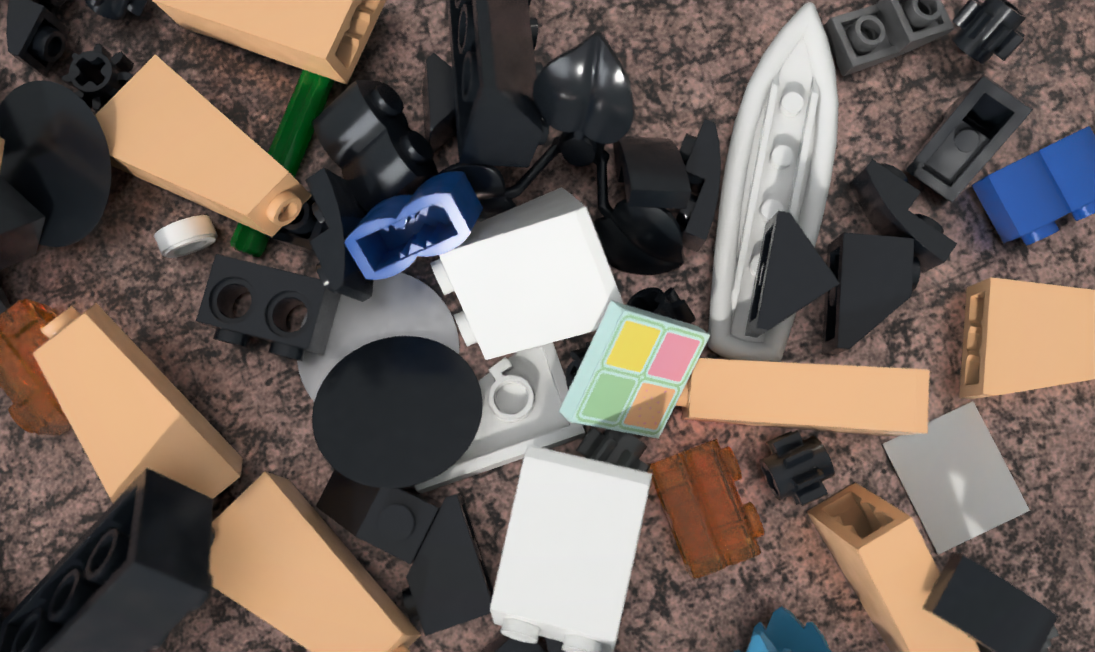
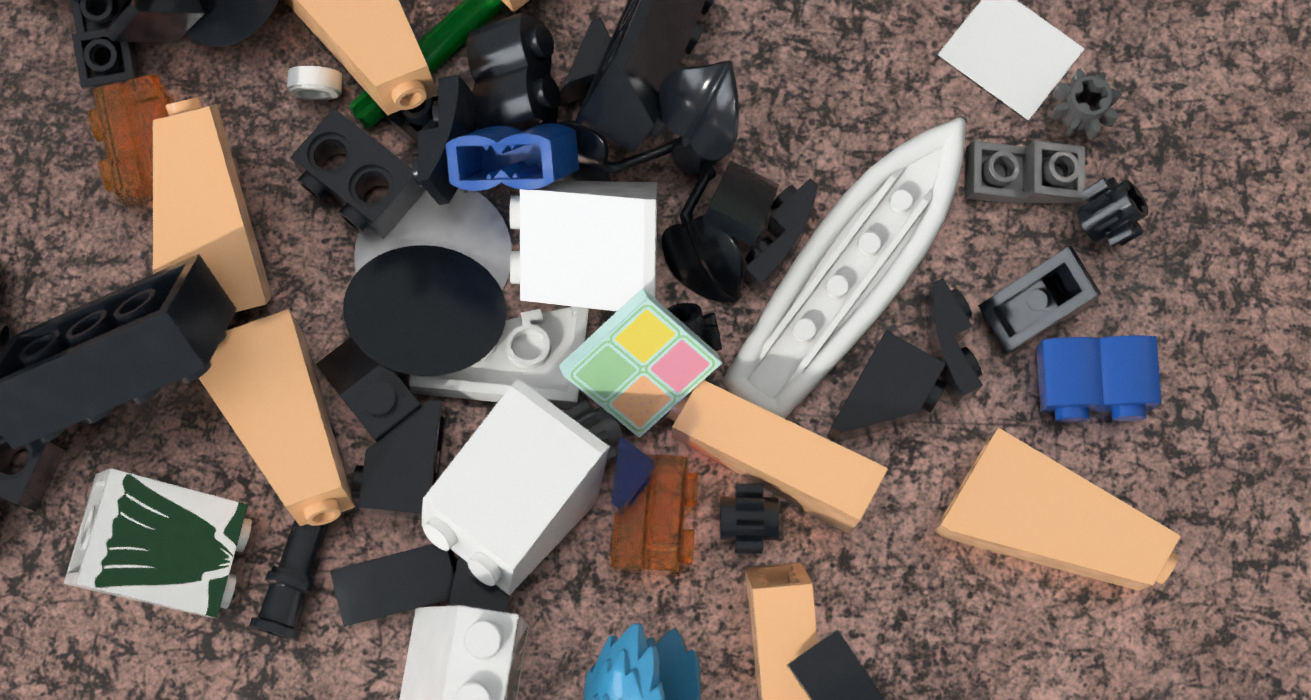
camera: 25 degrees right, 5 degrees down
black slope [745,210,840,338] -> none
white sticker [882,401,1030,555] -> none
none -> clear blue slope [611,436,656,516]

